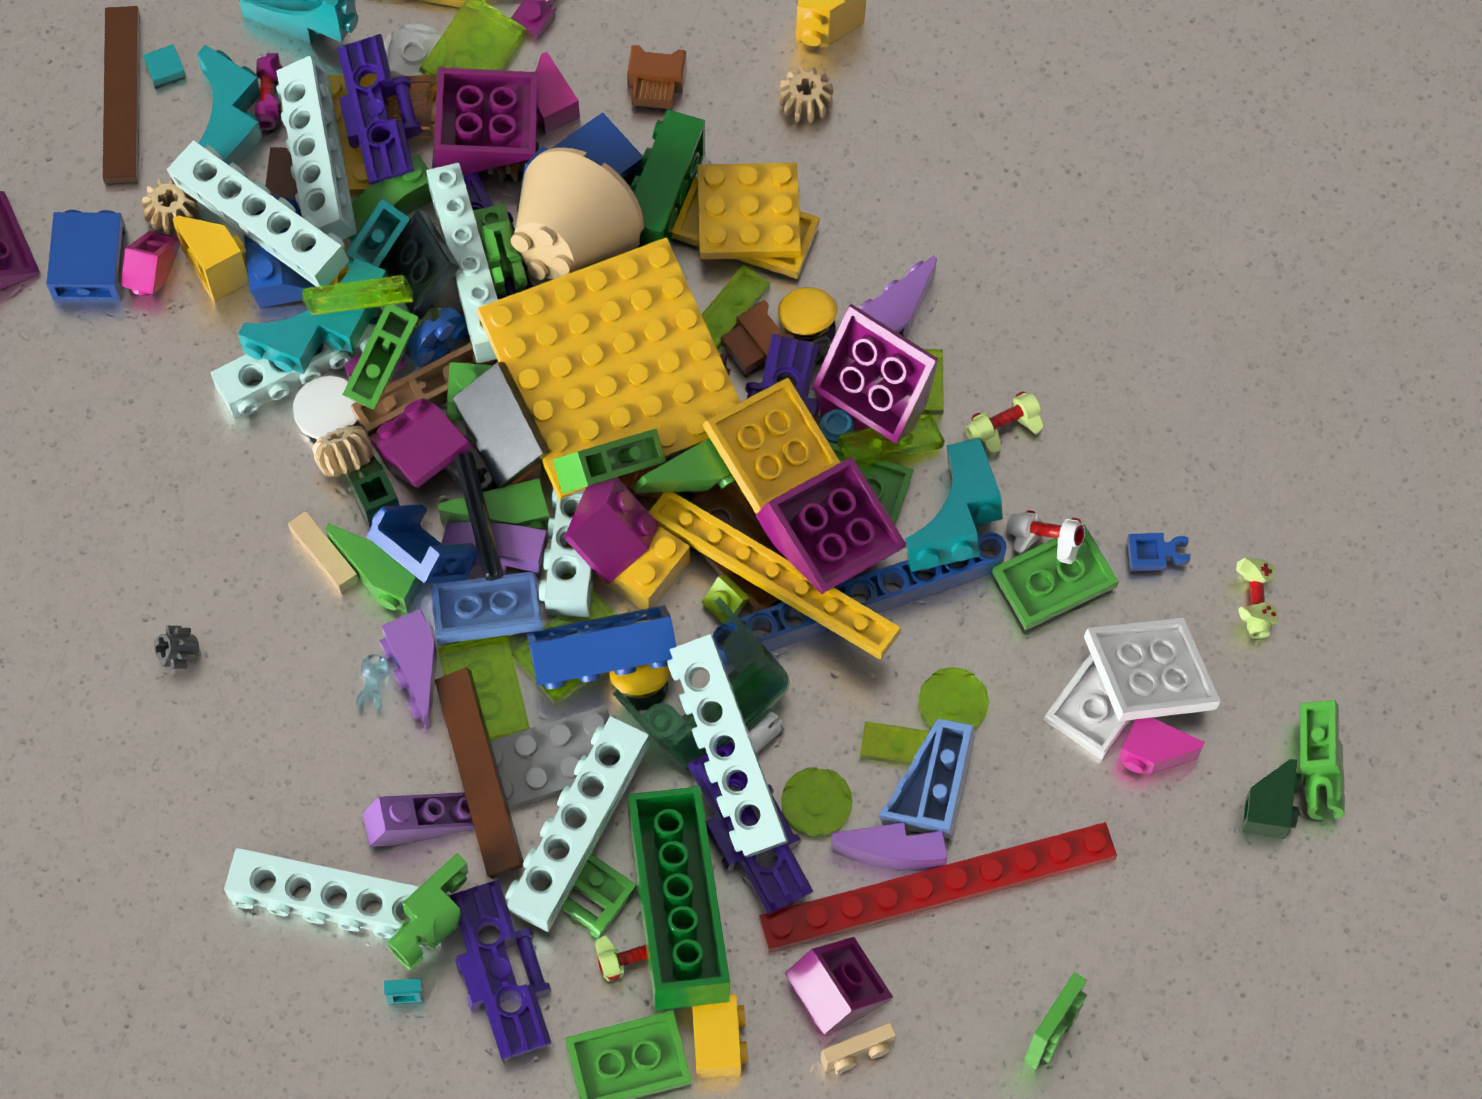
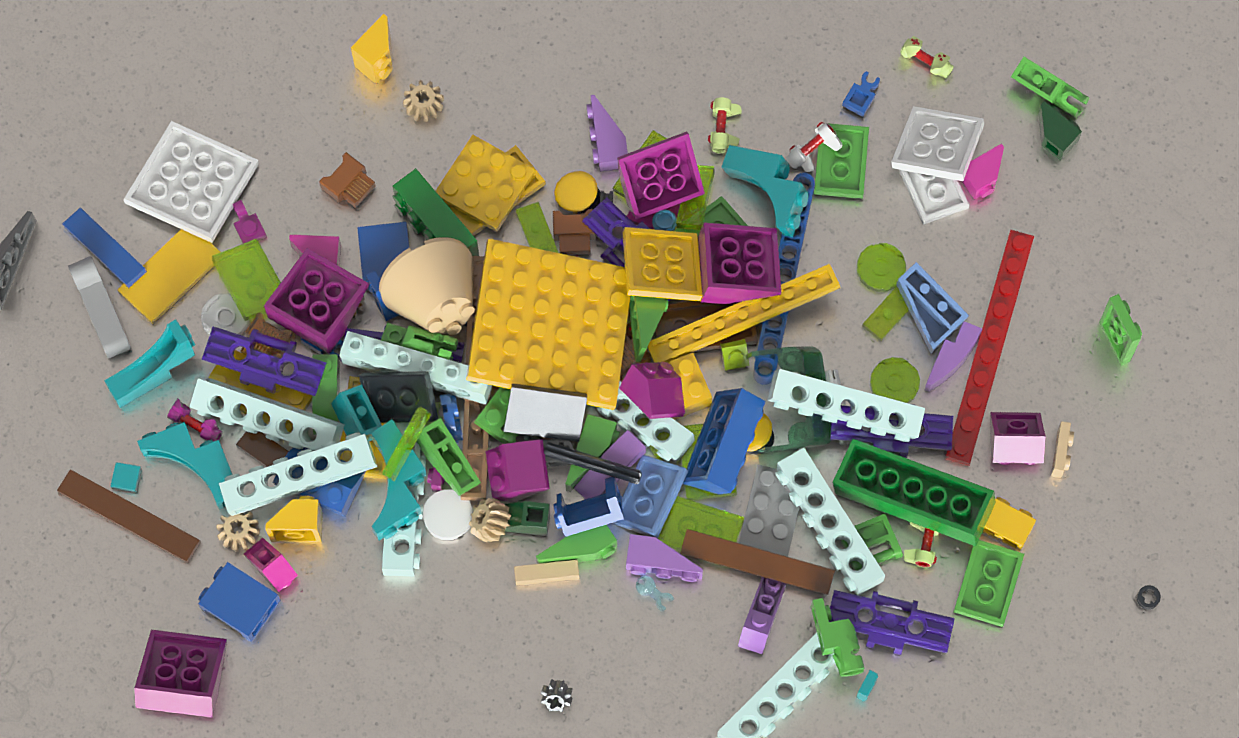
camera: 55 degrees left, 5 degrees up
bright green slope [552,429,666,493] -> none

